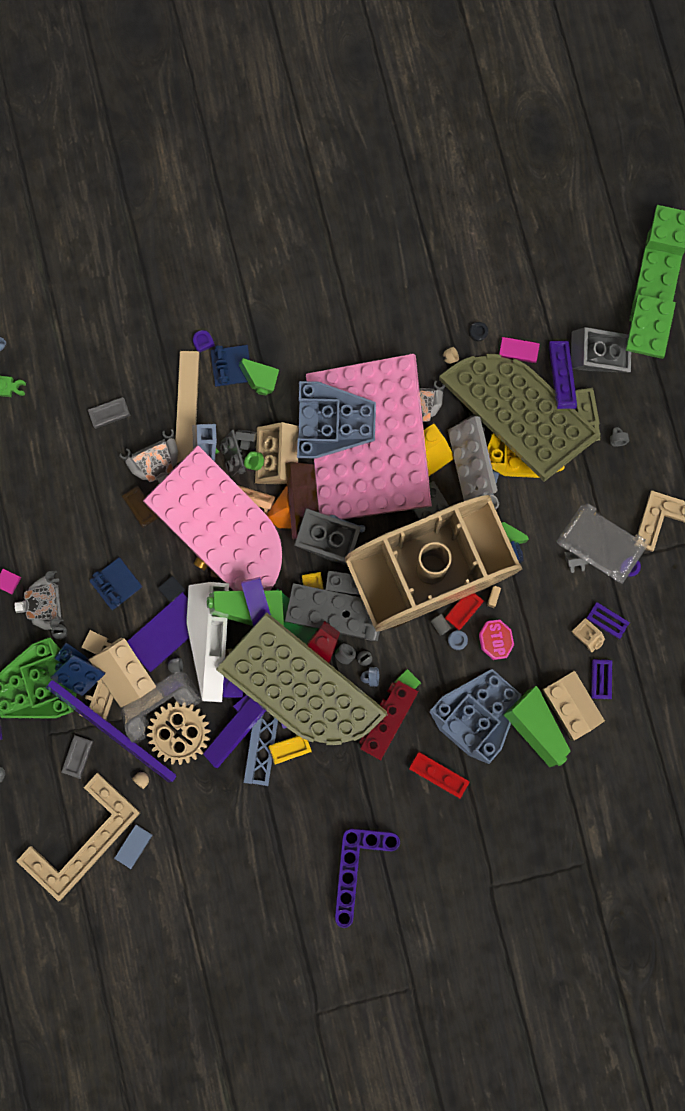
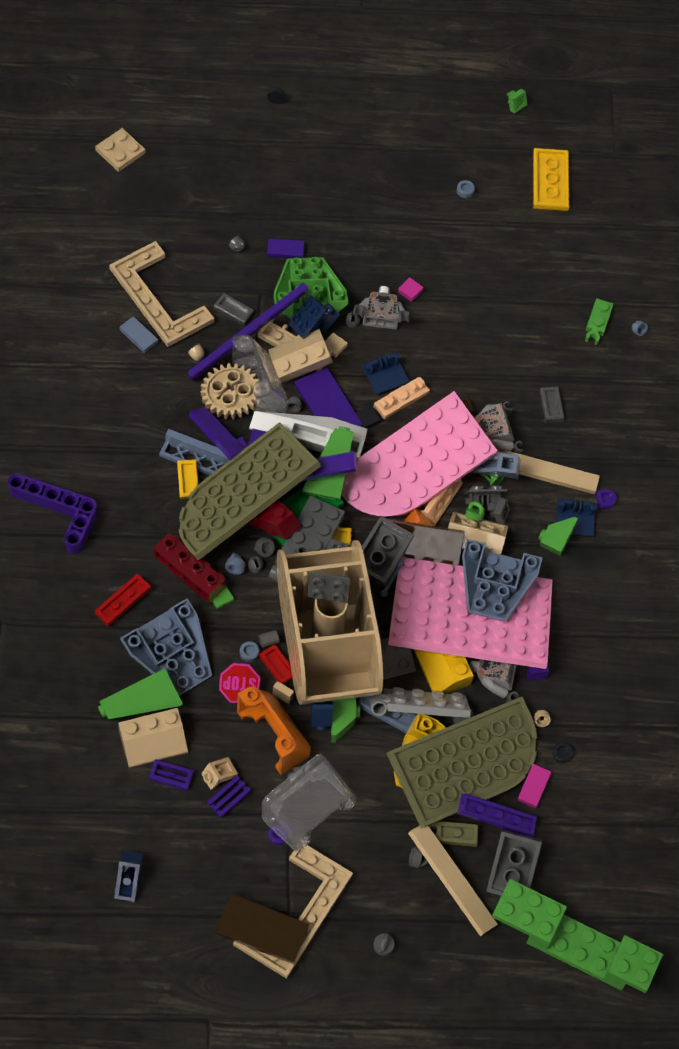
camera: 90 degrees right, 20 degrees down
none -> orange windscreen [237,687,311,775]
none -> dark grey hinge [307,571,351,603]
none -> light nougat plate [374,377,430,420]
none -> tan tile [408,825,498,936]

